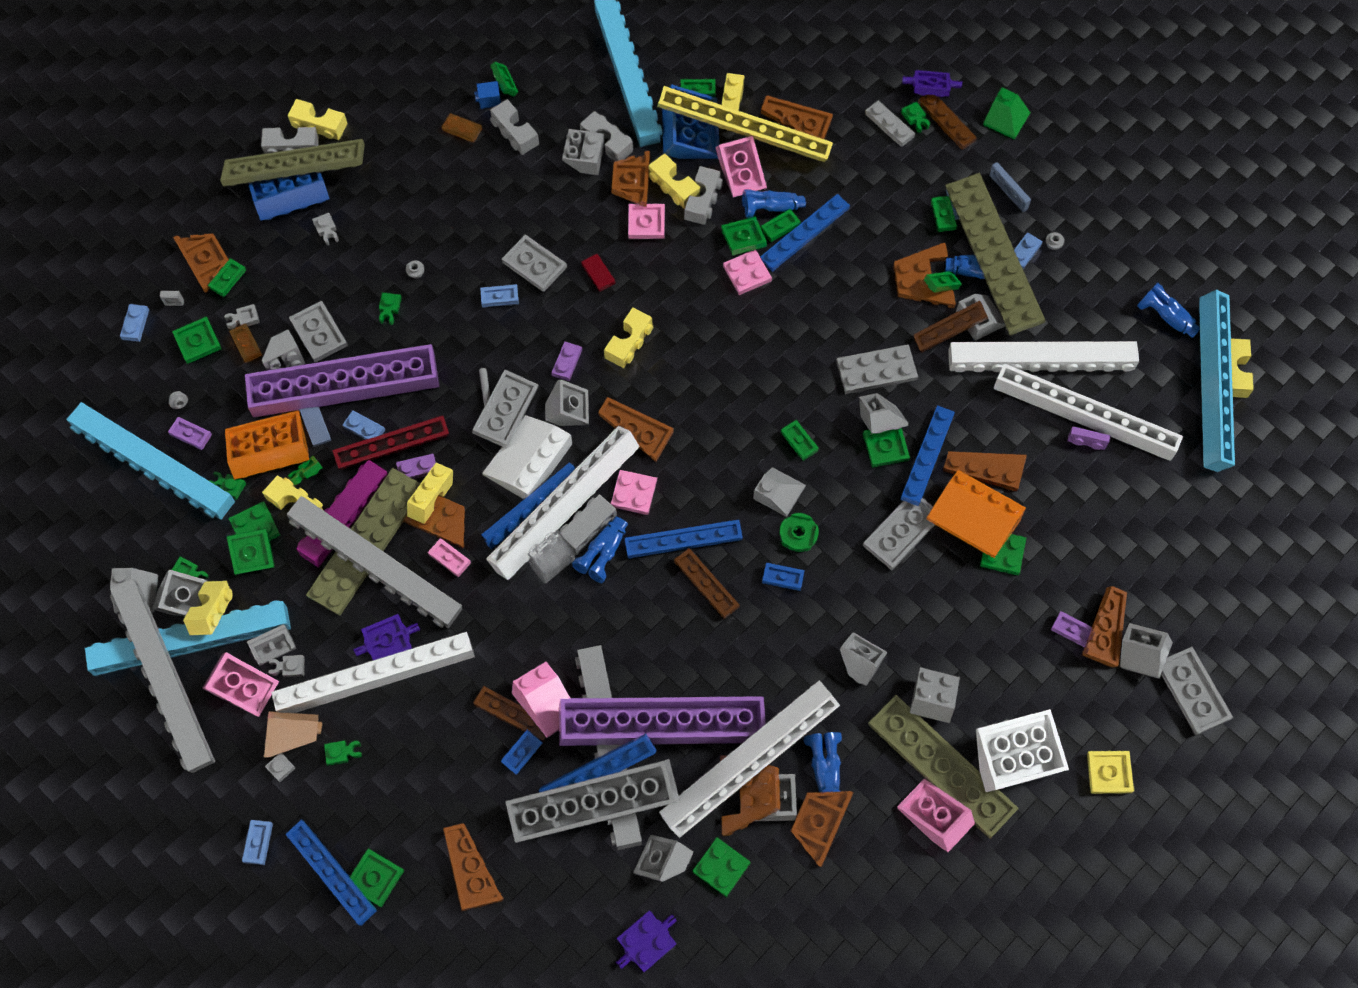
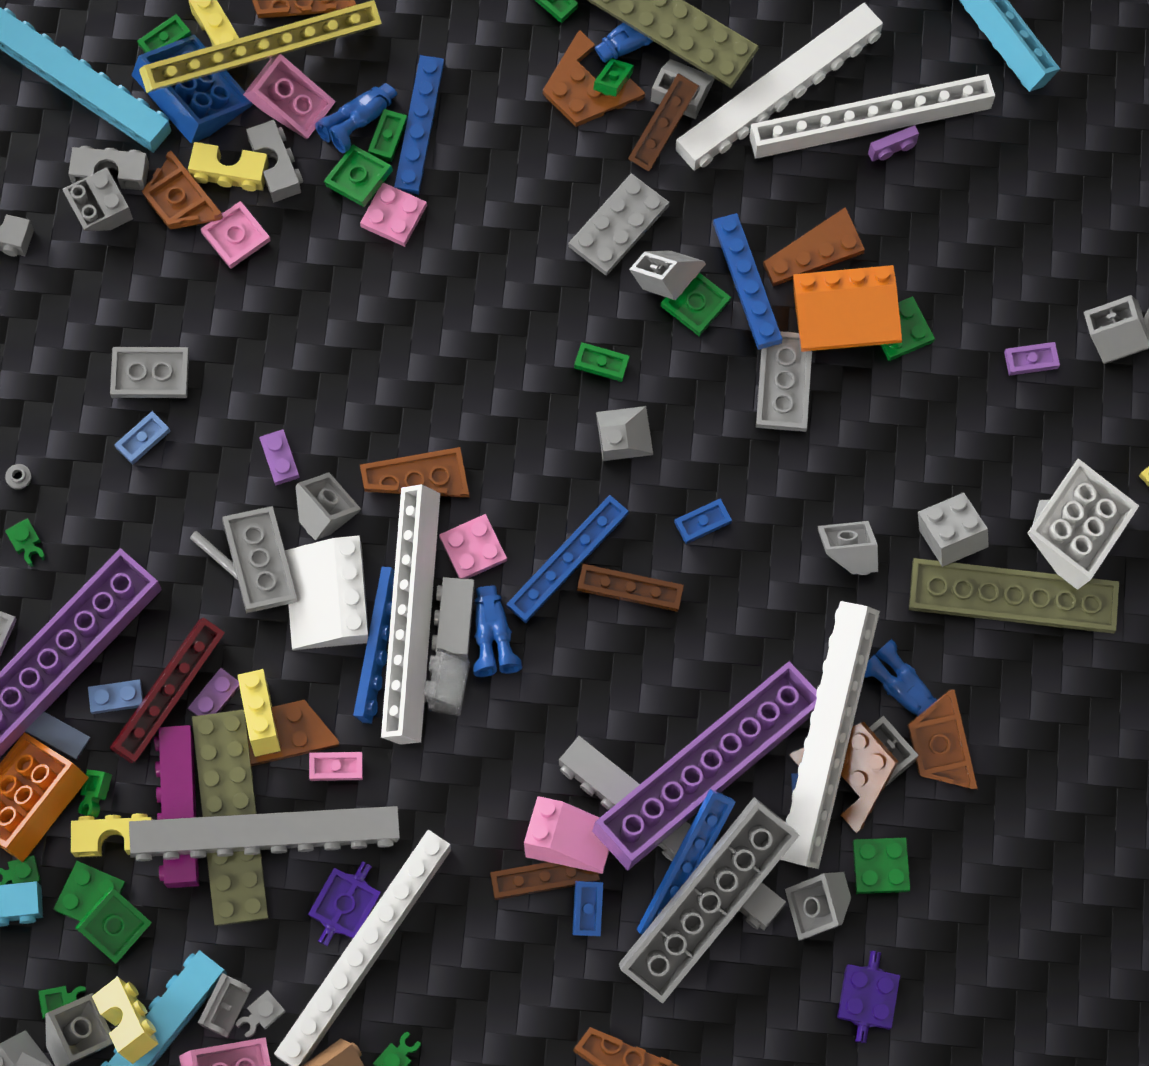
camera: 40 degrees left, 5 degrees up
dark red tile [582,254,615,292] -> none
light yellow arch [604,308,653,368] -> none
green plate [780,513,819,552] -> none
bright pink slope [897,779,975,852] -> none
dark orange wing [1082,586,1127,667] -> none

